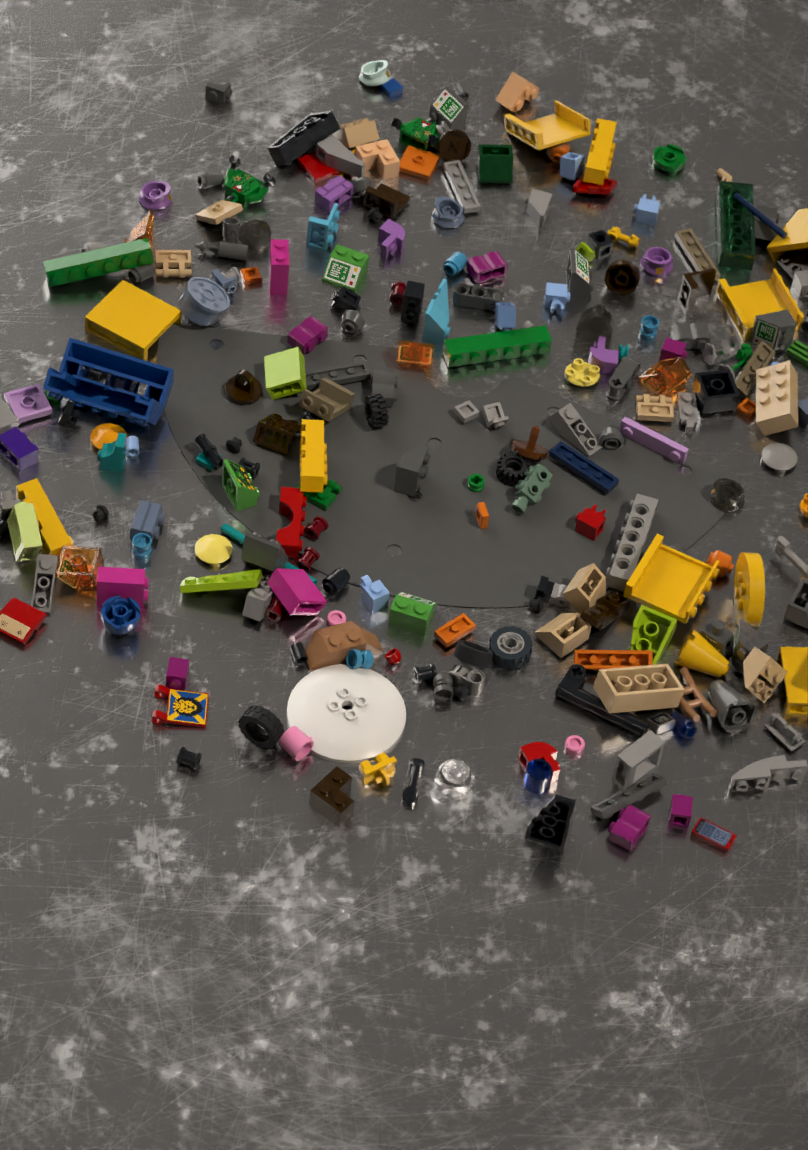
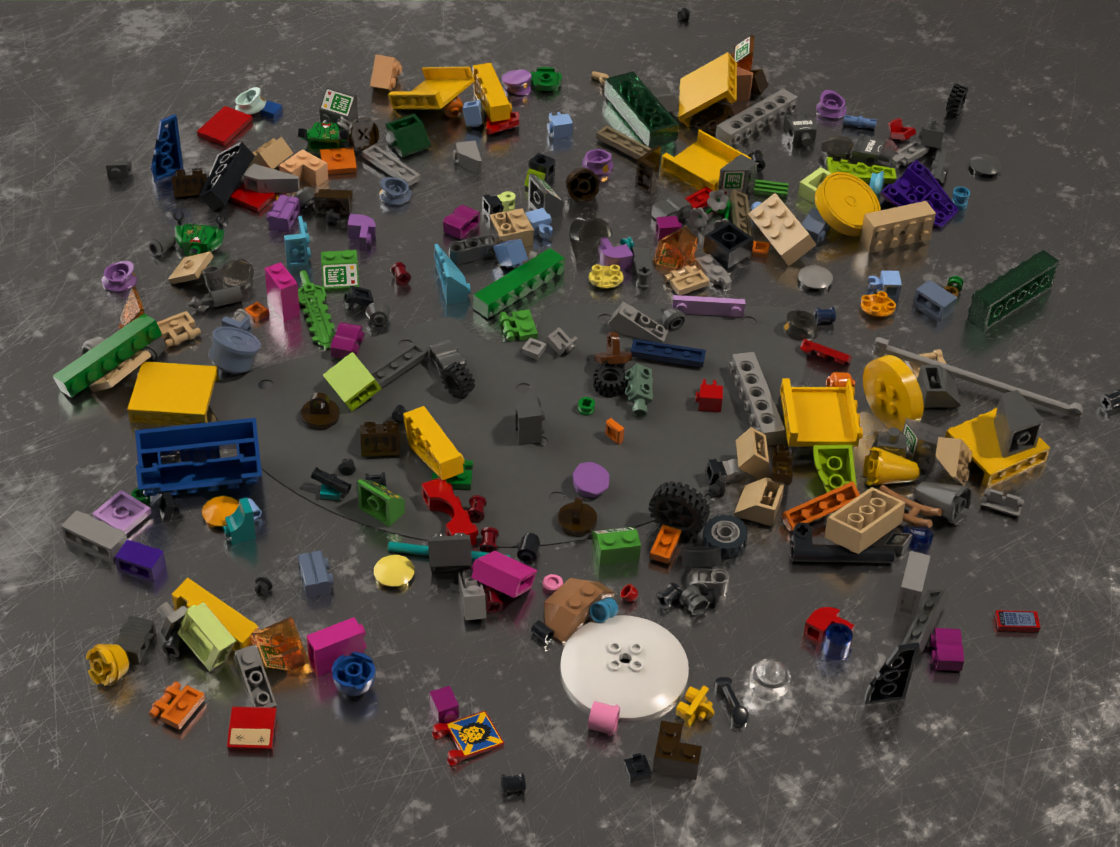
camera: 25 degrees left, 5 degrees down
dark azure wheel [132,533,152,560] -> none
lime wing [180,569,262,593] -> none
black tyre [238,705,284,749] -> none
dark tan panel [299,377,355,422] -> none
light blue brick [360,575,390,614] -> none
clear orange slope [396,340,435,369] -> none
black brick [401,280,425,323] -> none
dark azure brick [443,252,467,276] -> none
bright pink tile [564,735,585,755] -> none
yellow bar [607,227,640,248] -> none
dark azure wheel [639,315,659,340] -> none
magenta brick [668,794,693,828] -> none
light grey slope [729,755,808,791] -> none
dark blue bar [733,193,787,239] -> none
none -> tan tile [90,350,151,392]
none -> blue wedge [151,114,184,183]
none -> dark brown bracket [172,168,207,197]
none -> red tile [196,106,253,146]
none -> bright green bar [298,270,336,350]
none -> leg [482,191,516,216]
none -> tan slope [489,208,534,247]
none -> bright green plate [499,309,538,341]
none -> medium lavender hat [502,69,532,96]
none -> dark brown tile [558,497,597,536]
none -> medium lavender hat [572,462,609,498]
none -> black tile [623,753,652,783]
none -> black wheel [648,481,710,537]
none -> red plate [685,186,712,209]
none -> red hinge [800,339,852,365]
none -> dark blue bush [814,307,836,324]

